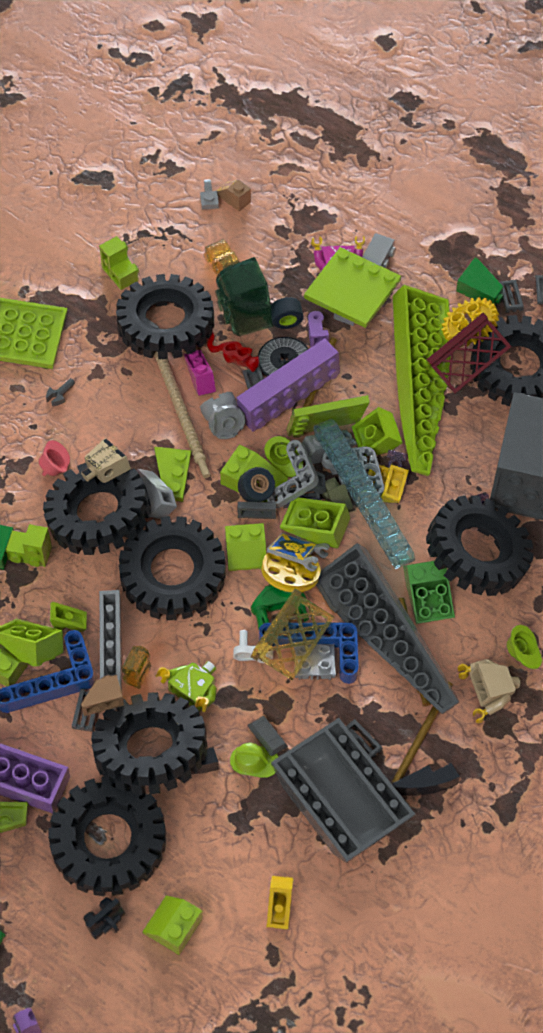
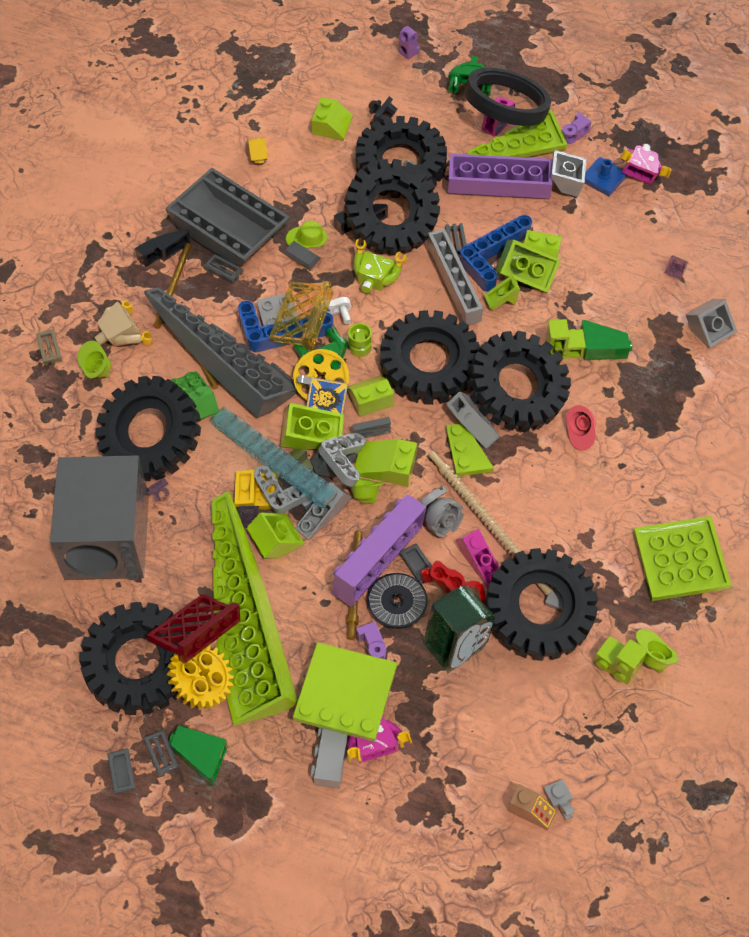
camera: 165 degrees right, 0 degrees up
dark grey bar [46,378,75,406] -> none
tan torso [81,438,131,483] -> none
medium nougat slope [81,675,124,716] -> none
clear yellow brick [121,646,151,689] -> none
clear yellow brick [204,239,240,278] -> none
black wheel [238,467,275,502] -> none
black wheel [270,297,304,329] -> none
lime plate [286,395,370,437] -> none
none -> lime wheel [348,323,372,357]
none -> lime piece [636,629,678,673]

